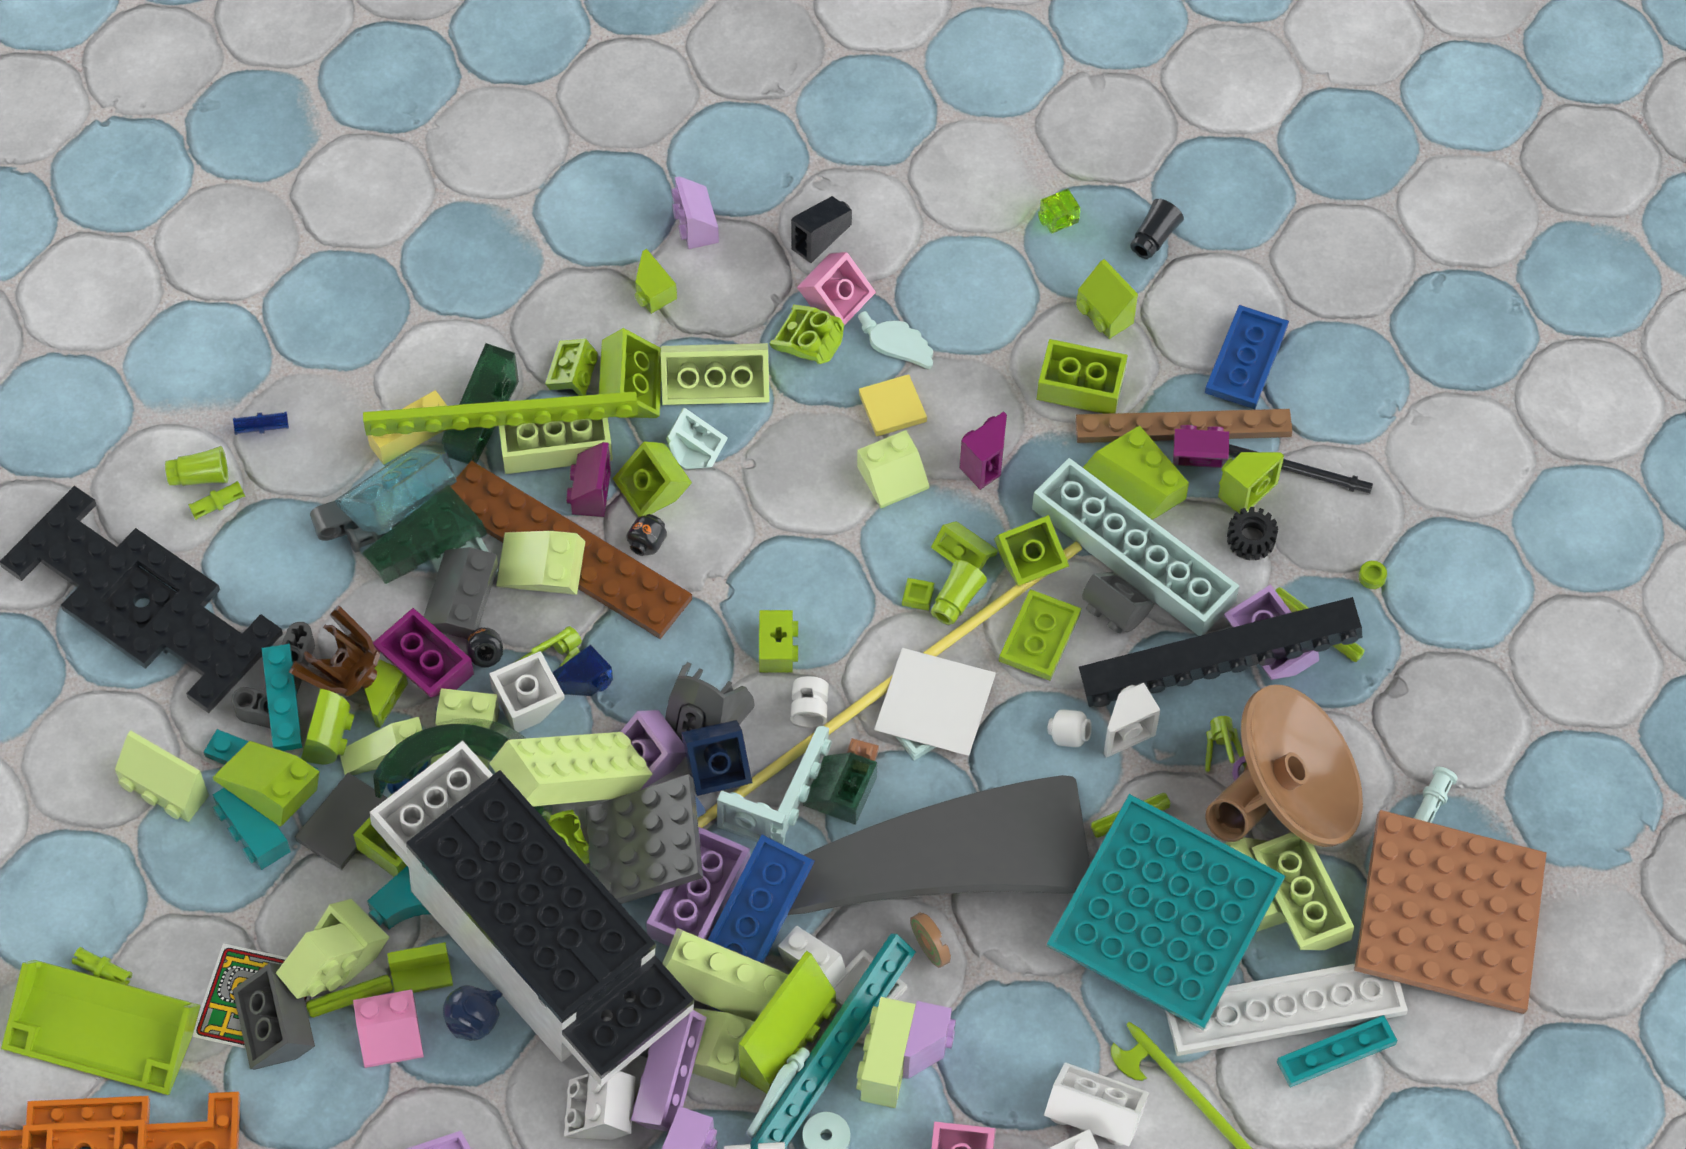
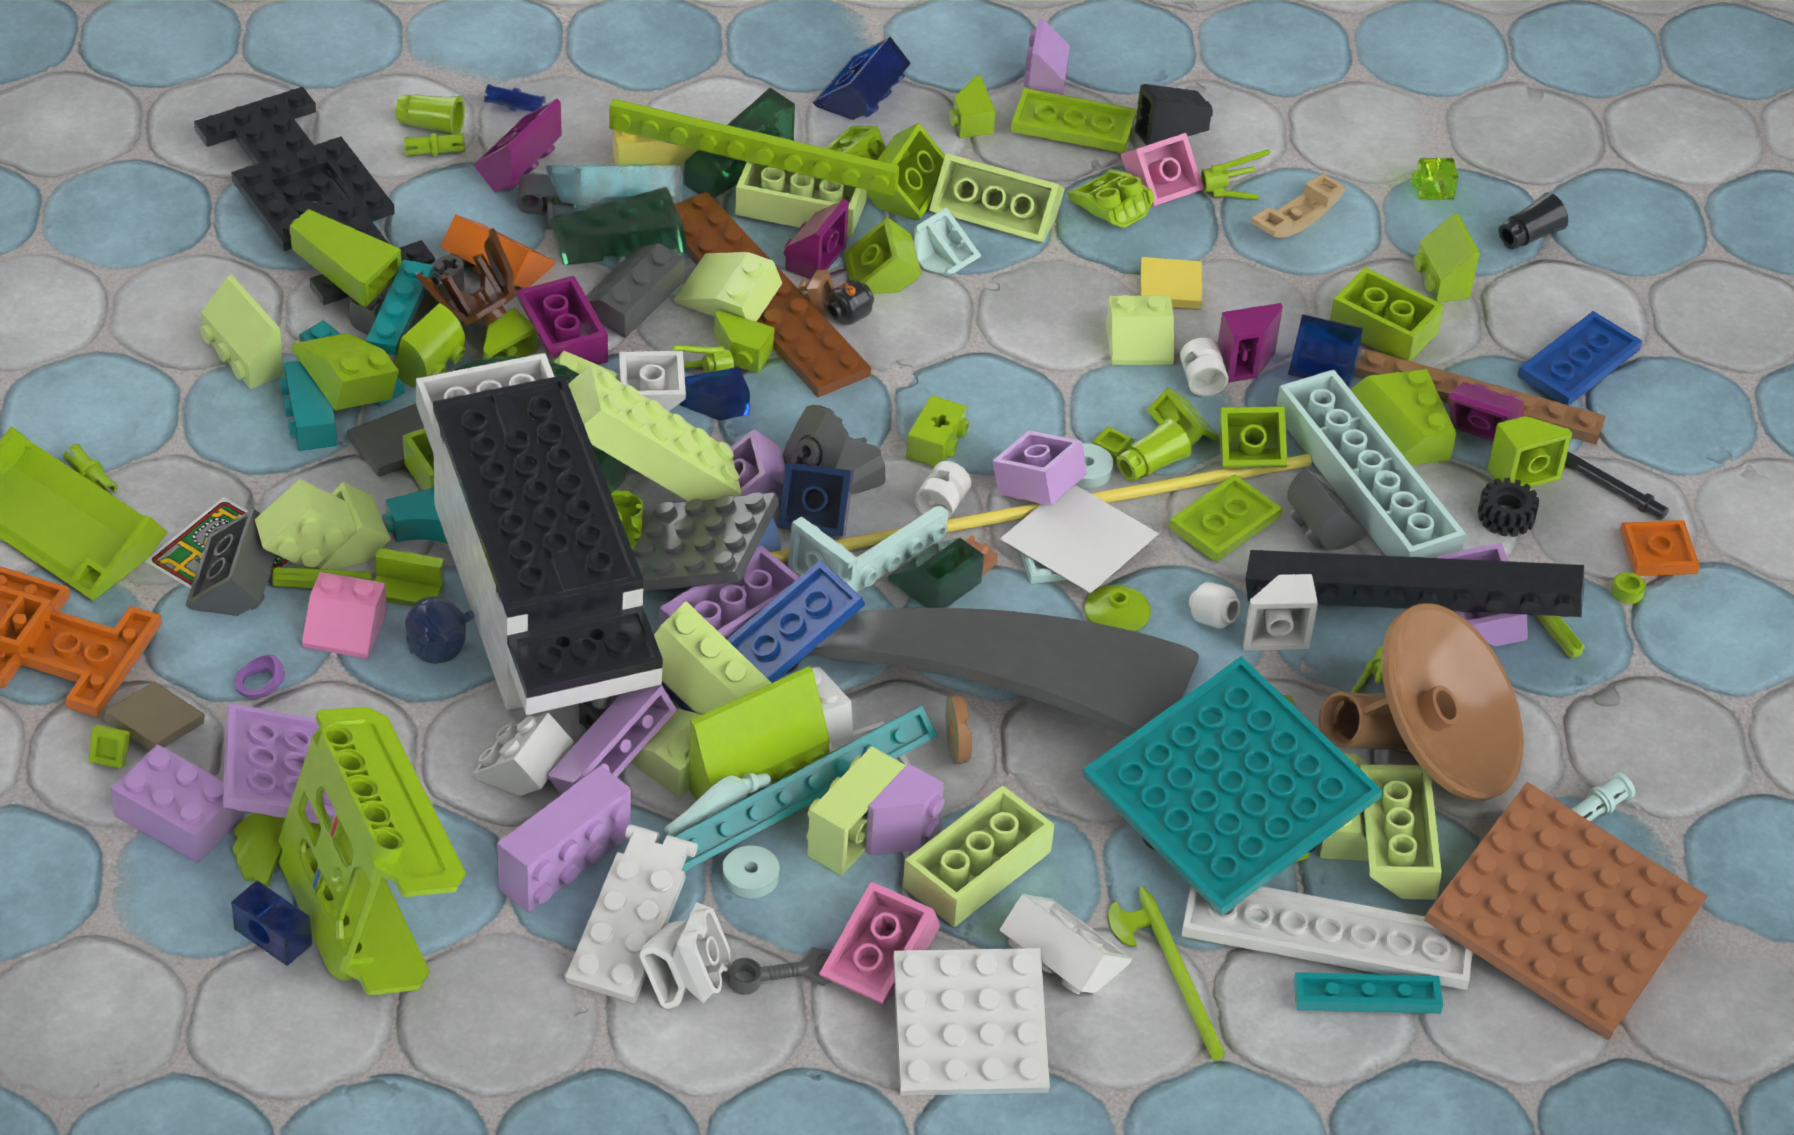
camera: 20 degrees right, 15 degrees down
black head [466,627,503,668] -> none
light aqua animal [858,311,933,369] -> none
none -> medium lavender piece [234,654,285,699]
none -> lime slope [290,209,401,307]
none -> orange slope [440,214,556,288]
none -> magenta slope [473,98,562,193]
none -> lime slope [714,309,774,373]
none -> medium nougat tile [797,270,834,313]
none -> clear blue slope [813,36,911,120]
none -> yellowish green brick [903,785,1055,927]
none -> lavender brick [993,430,1087,505]
none -> lime plate [1011,88,1137,153]
none -> light aqua piece [1075,443,1113,488]
none -> lime dish [1084,584,1151,632]
none -> white wheel [1180,337,1229,397]
none -> lime plant [1201,149,1270,200]
none -> tan slope [1250,173,1346,238]
none -> clear blue brick [1288,314,1364,388]
none -> orange tile [1620,520,1700,576]

